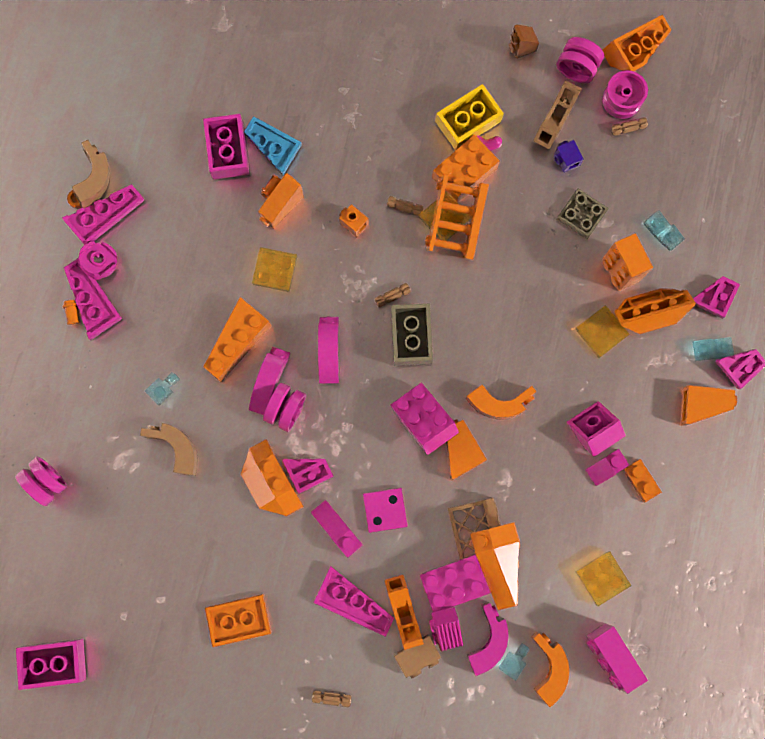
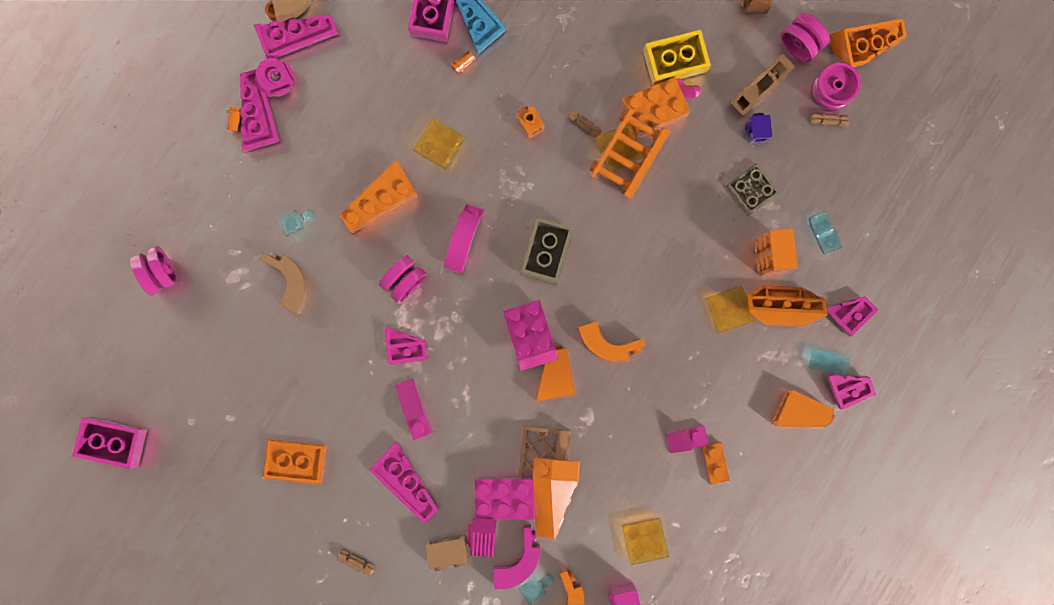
camera: 15 degrees right, 5 degrees up
orange wedge [241,439,304,516] -> none
dark pink arch [249,347,290,415] -> none
orange slope [258,173,304,229] -> none
dark pink tile [363,488,408,533] -> none
medium nougat axle [375,283,411,307] -> none
orange arch [384,575,424,650] -> none
dark pink slope [567,401,626,457] -> none

